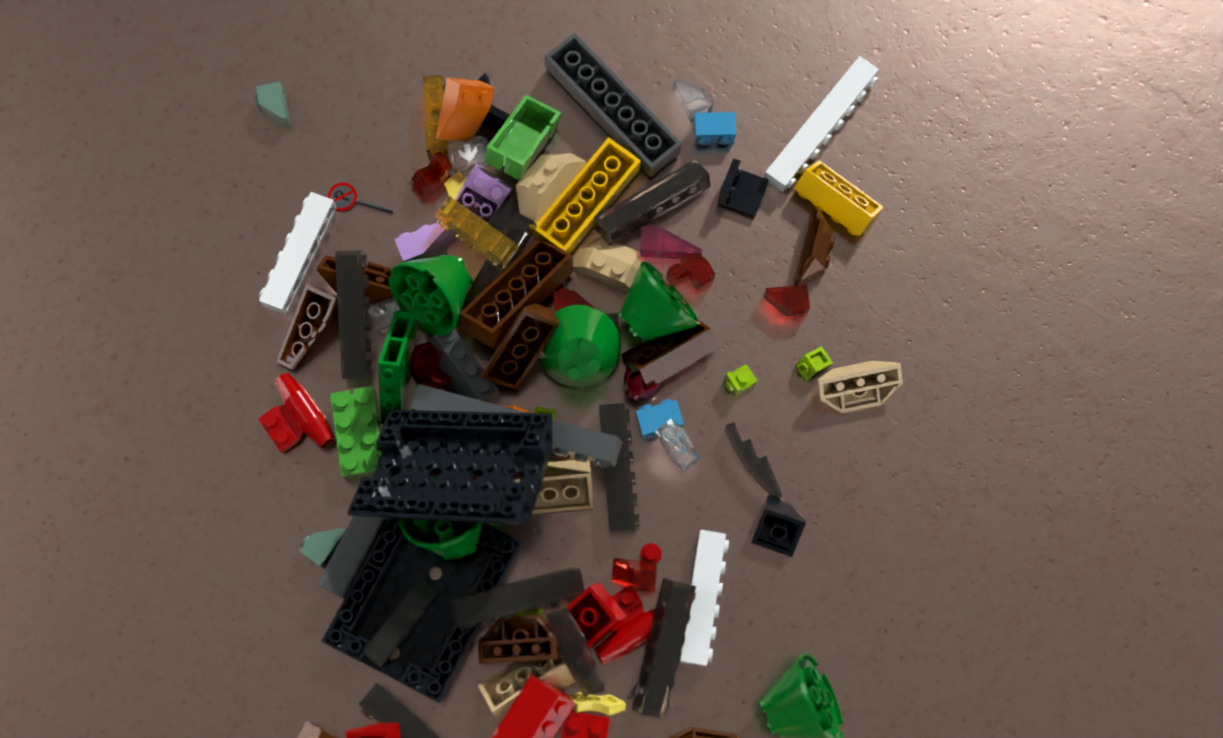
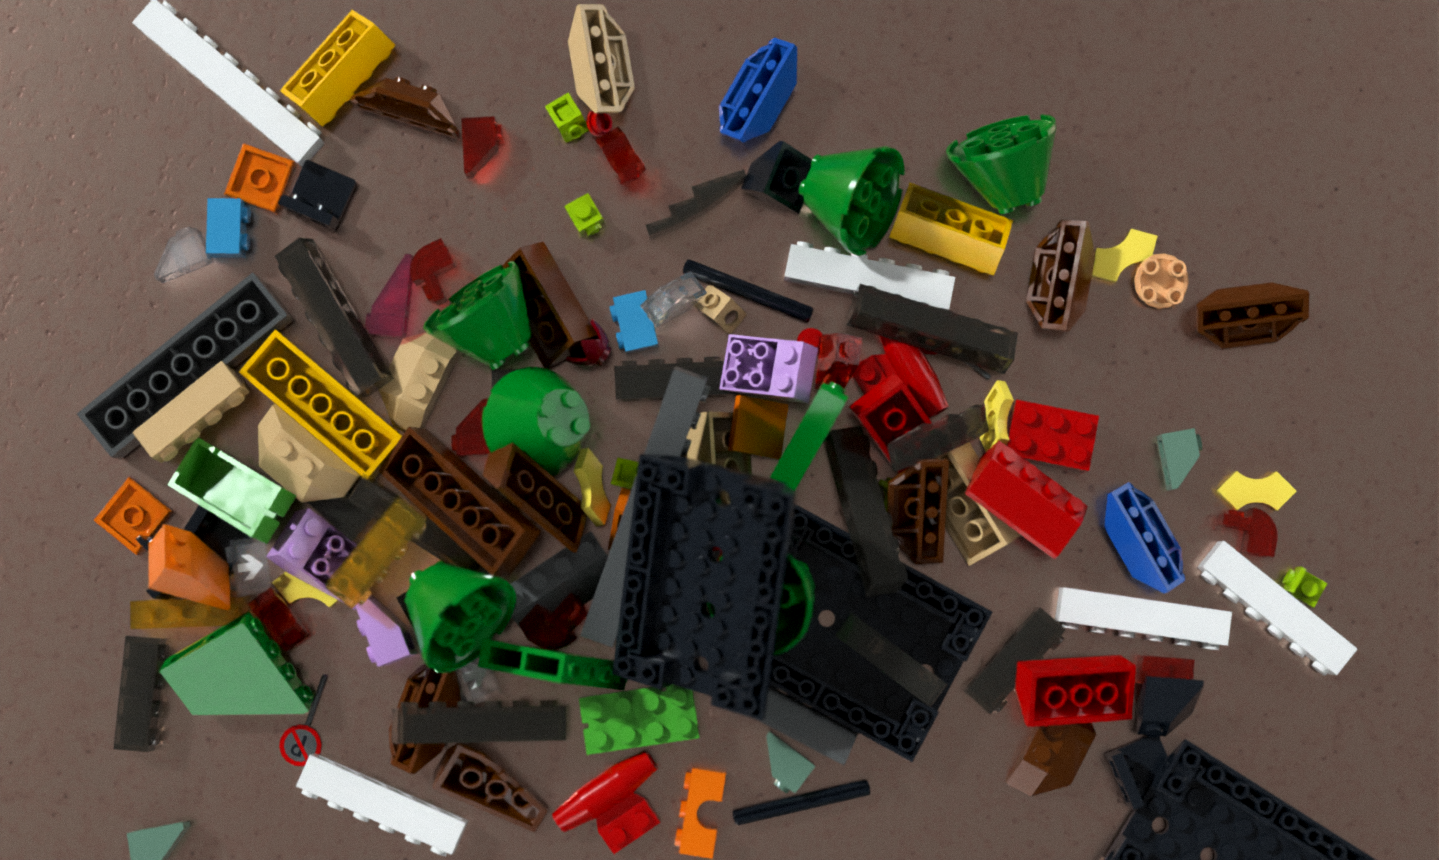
camera: 80 degrees left, 10 degrees up
none -> orange tile [93,477,174,555]
none -> clear smoke brick [113,636,169,752]
none -> tan slope [132,361,249,463]
none -> slope [159,611,314,715]
none -> orange tile [224,143,296,214]
none -> light yellow tile [573,448,611,527]
none -> red plate [586,111,612,137]
none -> clear red brick [595,126,646,184]
none -> orange arch [675,766,726,859]
none -> black axle [683,259,813,322]
none -> tan bracket [693,284,747,334]
none -> blue wedge [719,37,797,142]
none -> lavender slope [719,334,818,404]
none -> orange tile [728,395,788,459]
none -> black axle [733,780,871,826]
none -> green slope [770,382,848,492]
none -> green cone [799,146,905,256]
none -> yellow slope [889,182,1013,276]

